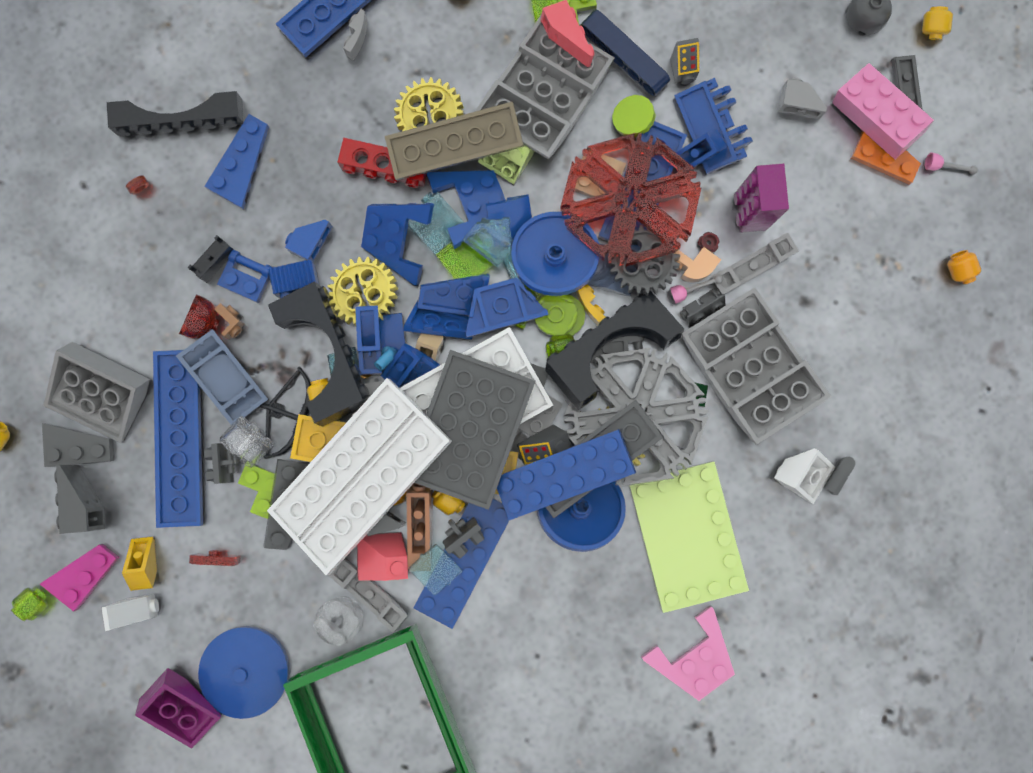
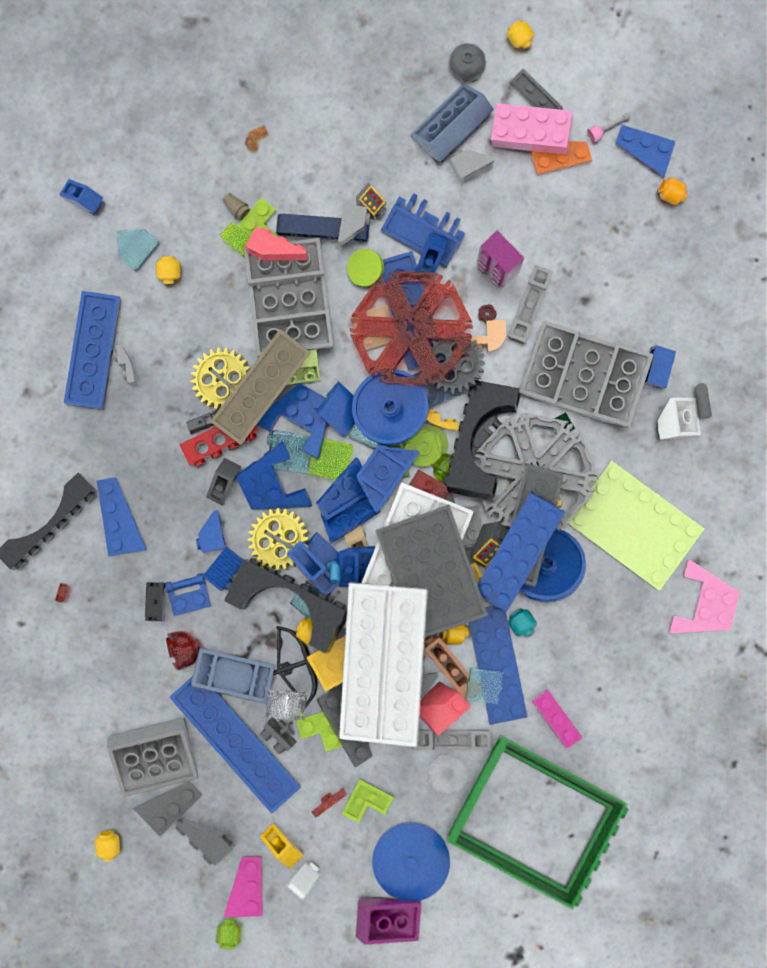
camera: 35 degrees left, 0 degrees up
medium nougat bracket [214,303,245,339] -> none
dark grey hips [442,517,485,558] -> none
clear light blue slope [463,217,513,267] -> none
hinge [670,275,723,304] -> none
dark grey hinge [680,289,726,328] -> none
none -> dark grey bar [186,410,218,434]
none -> dark grey slope [206,458,241,506]
none -> light grey slope [338,203,370,245]
none -> lime plate [342,779,394,823]
none -> clear red plate [409,469,449,500]
none -> sand blue slope [410,83,494,162]
none -> teal head [508,608,537,638]
none -> dark pink brick [531,689,583,749]
none -> blue wing [615,124,676,178]
none -> blue hinge [644,345,676,388]

